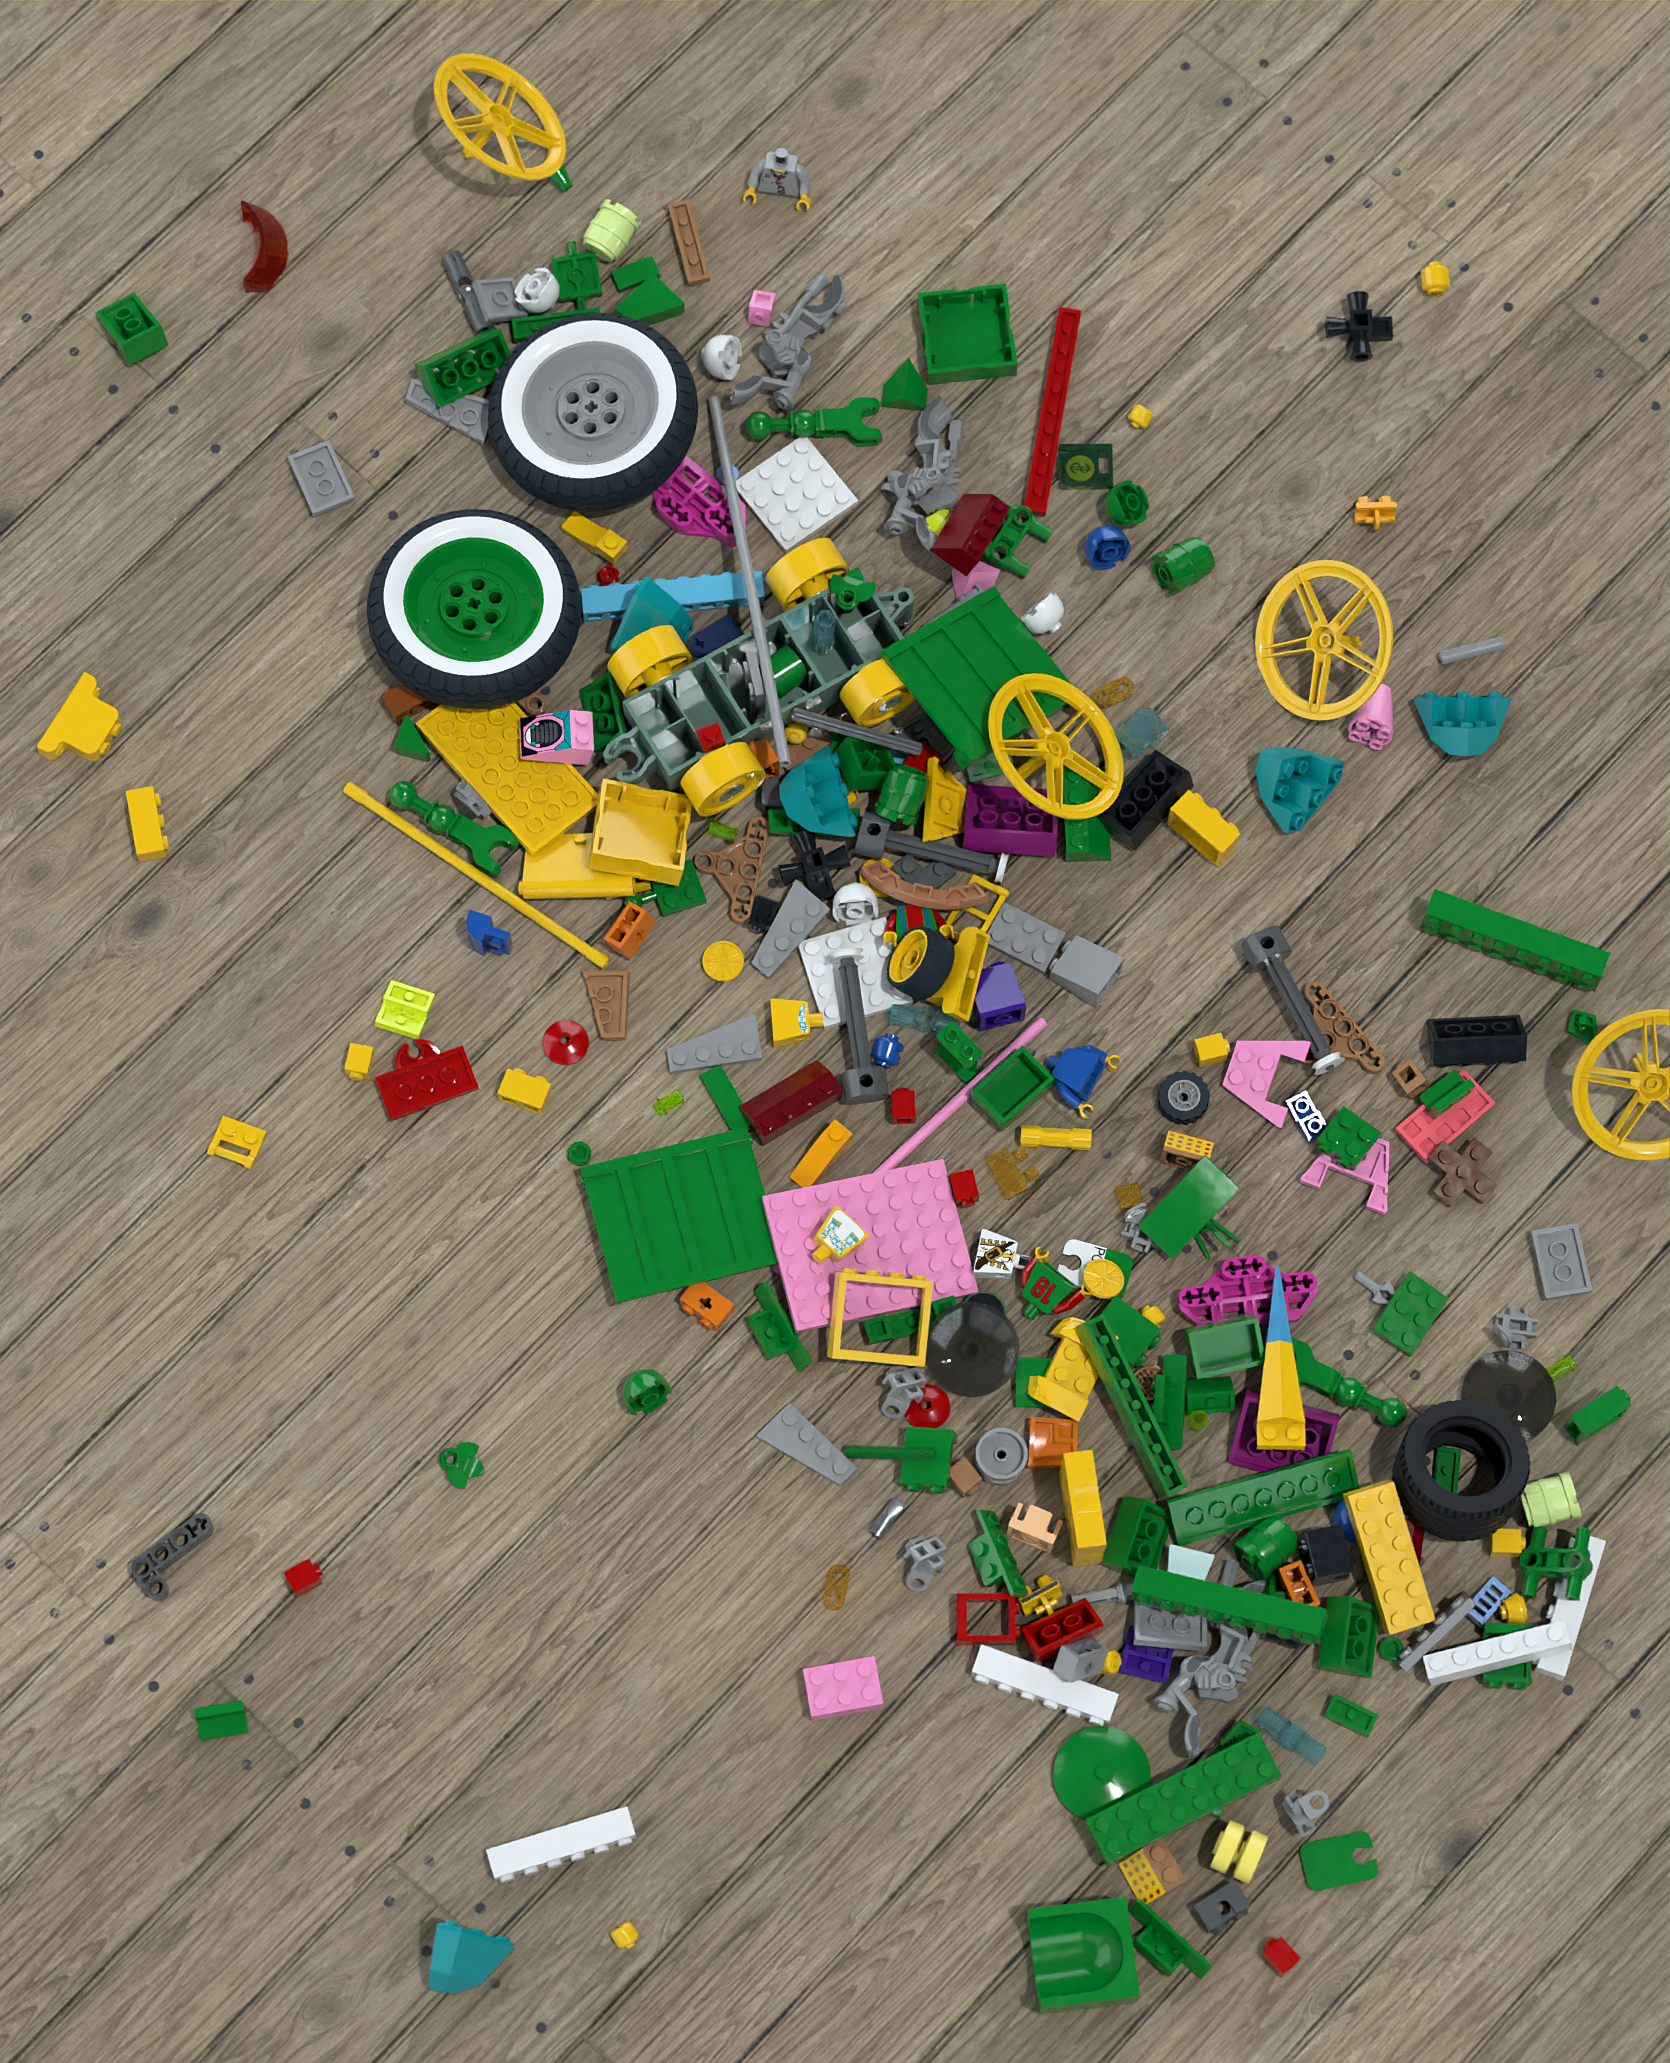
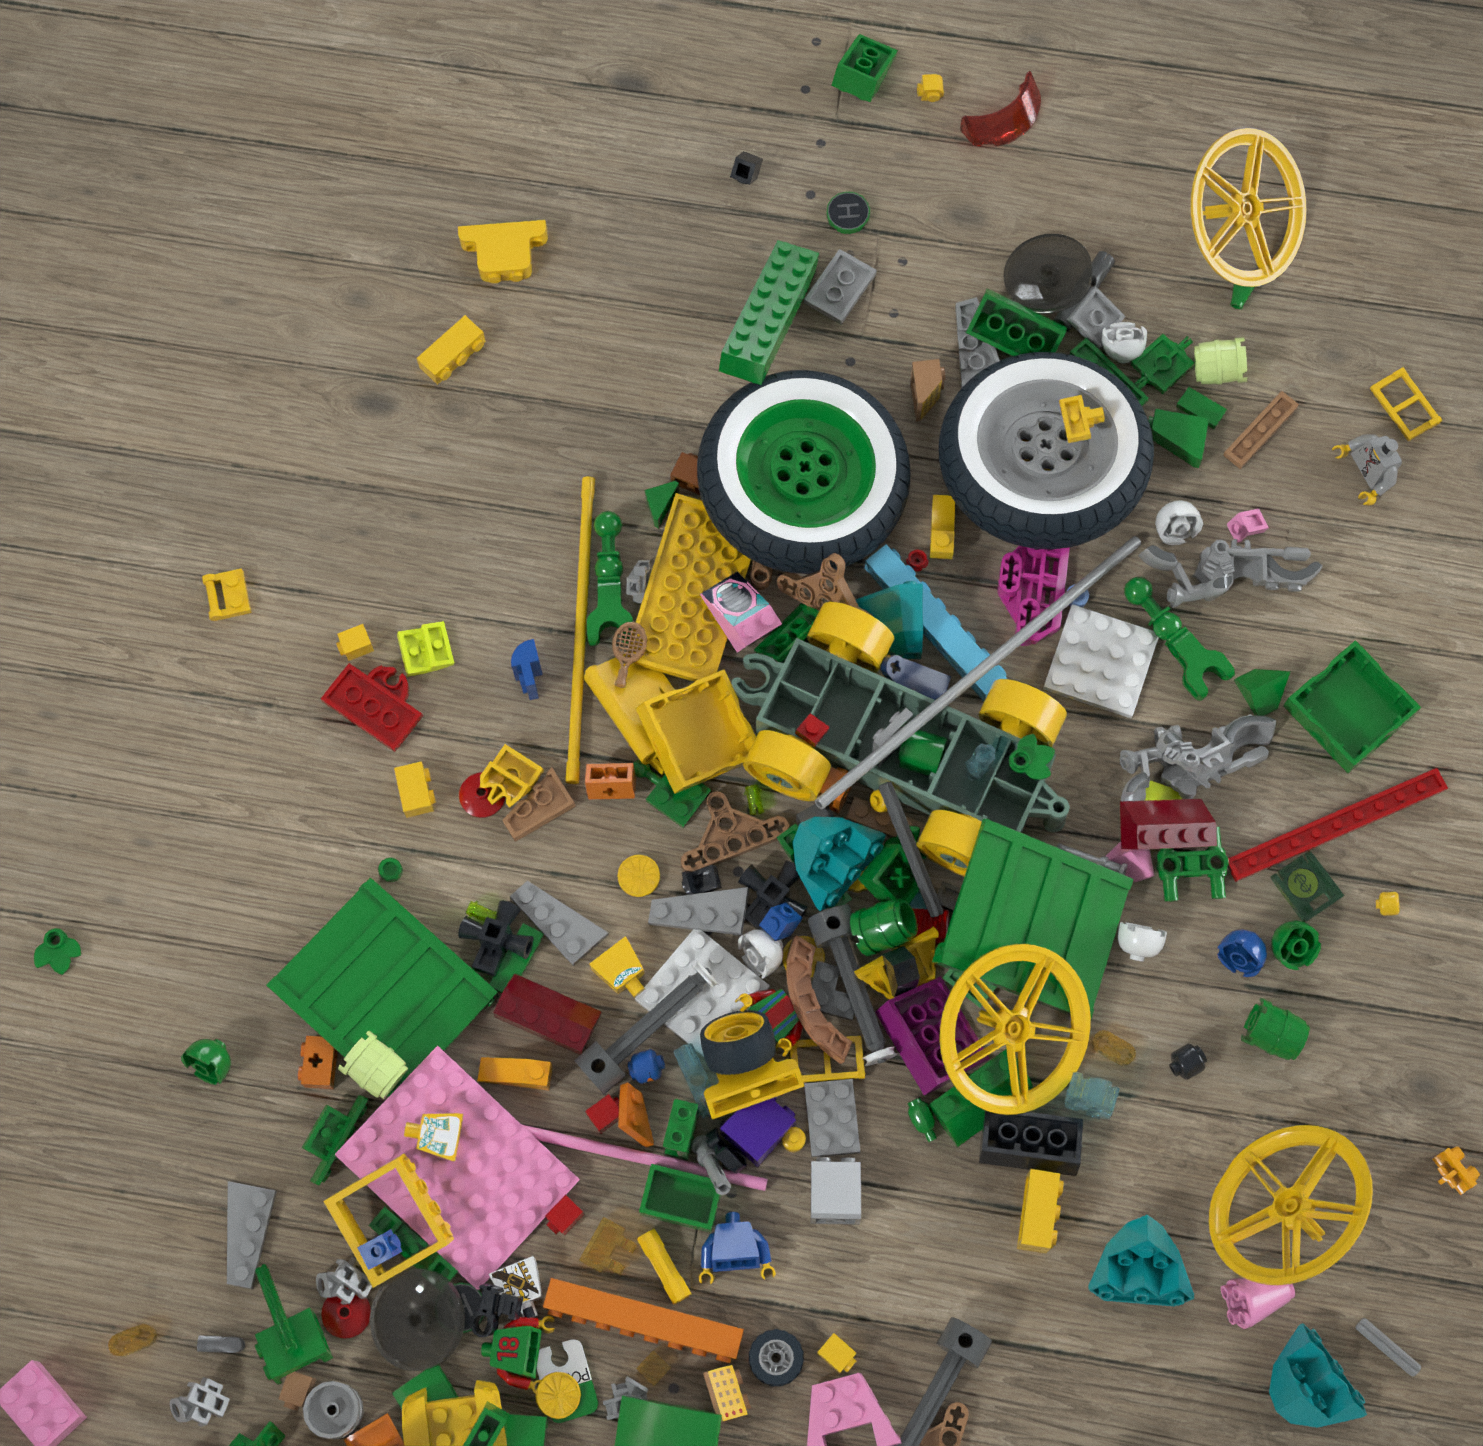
camera: 60 degrees right, 0 degrees up
none -> yellowish green piece [338,1031,408,1099]
none -> brick [357,1229,403,1270]
none -> black brick [458,900,534,977]
none -> black piece [471,1283,524,1338]
none -> yellow plate [480,744,544,807]
none -> orange brick [543,1278,744,1364]
none -> medium nougat piece [612,622,647,688]
none -> orange wing [618,1082,654,1148]
none -> light grey pin [691,1135,731,1195]
none -> black piece [706,1128,747,1174]
none -> green brick [718,240,819,385]
none -> black brick [730,151,763,185]
none -> blue brick [759,903,803,941]
none -> medium nougat beam [777,553,872,616]
none -> yellow piece [782,1127,806,1153]
none -> black tile [826,191,870,234]
none -> black slope [882,946,920,997]
none -> green plant [907,1097,937,1142]
none -> medium nougat slope [910,359,945,422]
none -> yellow plate [917,74,944,102]
none -> clear smoke dish [1003,234,1093,314]
none -> yellow hinge [1059,395,1105,443]
none -> black head [1169,1043,1207,1080]
none -> yellow window [1370,367,1443,441]

